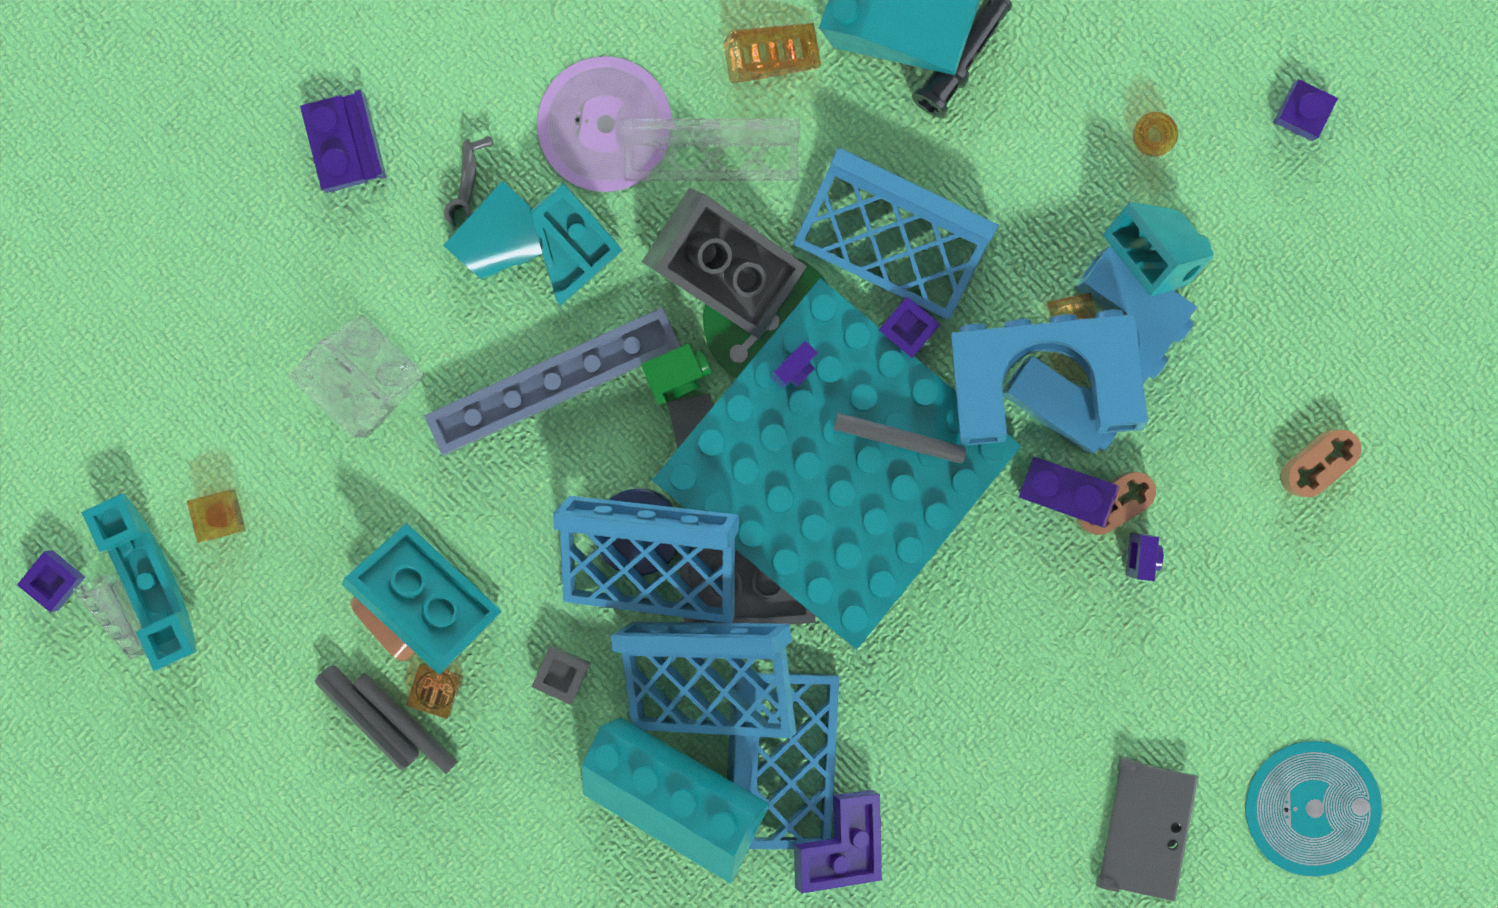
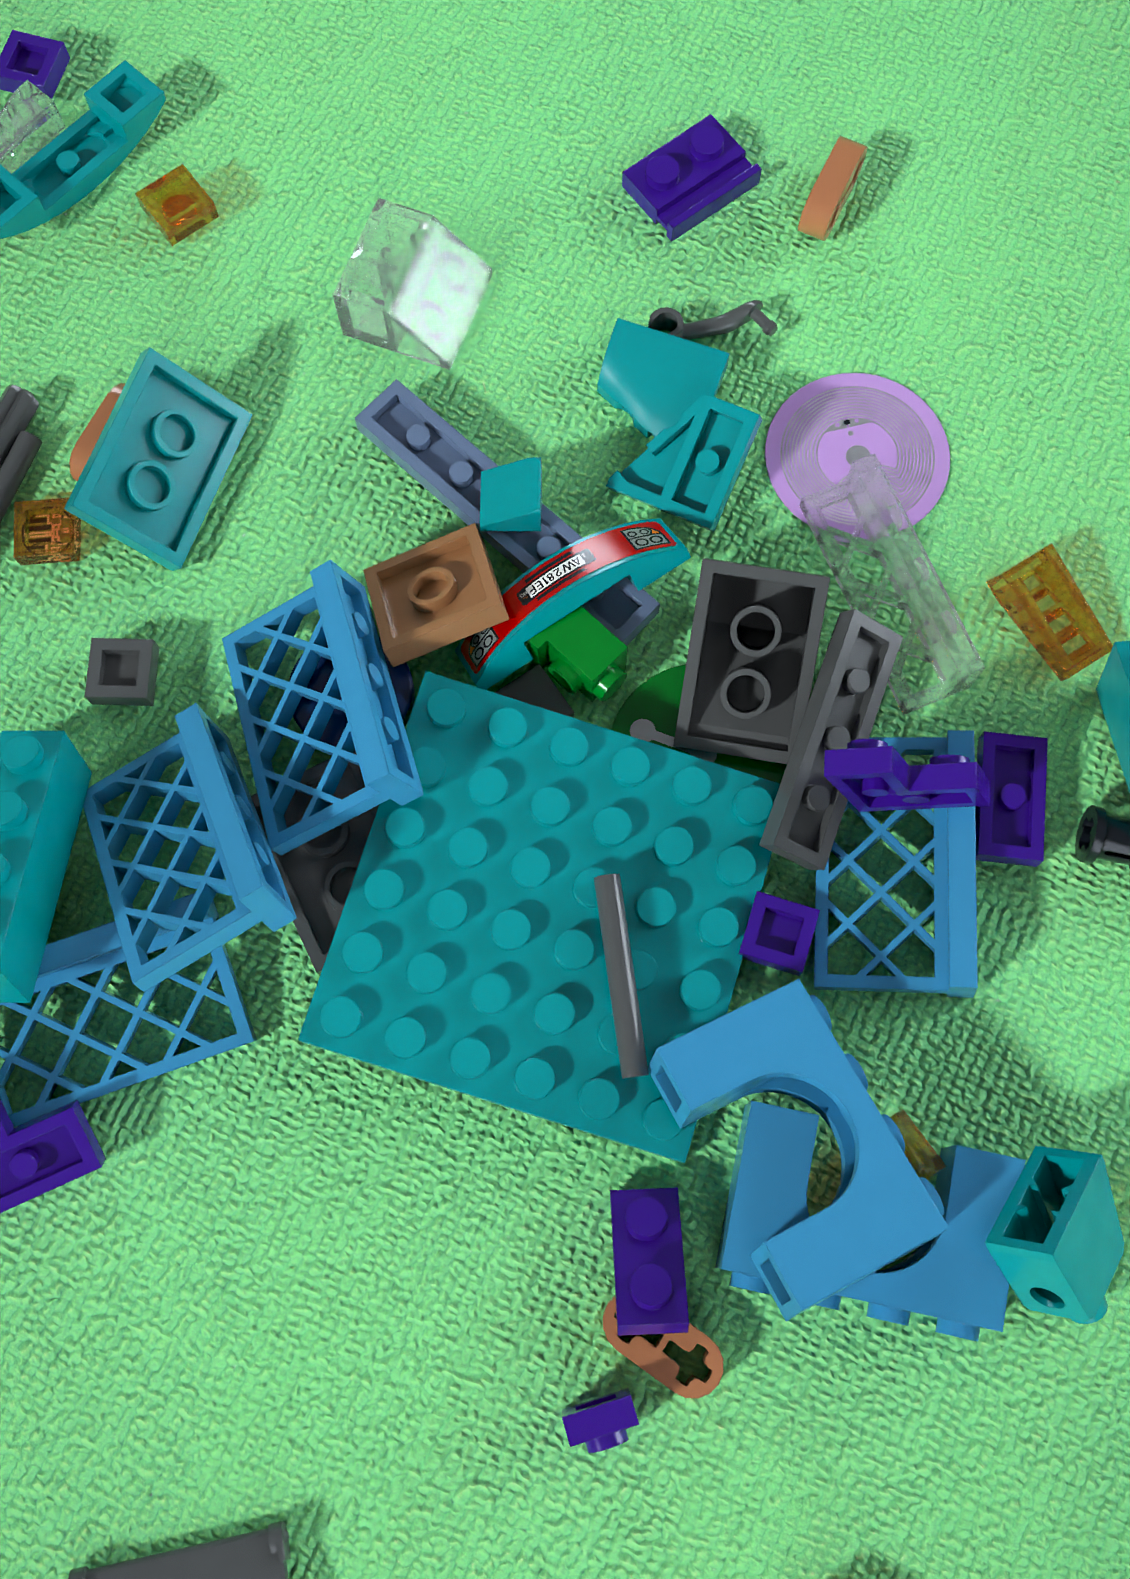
camera: 65 degrees right, 15 degrees down
dark purple plate [770,340,818,390] -> none
none -> medium nougat plate [363,523,509,667]
none -> slope [455,518,691,690]
none -> teal slope [480,457,542,531]
none -> dark grey plate [759,609,903,870]
none -> nougat beam [798,136,868,241]
none -> dark purple plate [824,739,990,812]
none -> dark purple plate [975,731,1048,867]

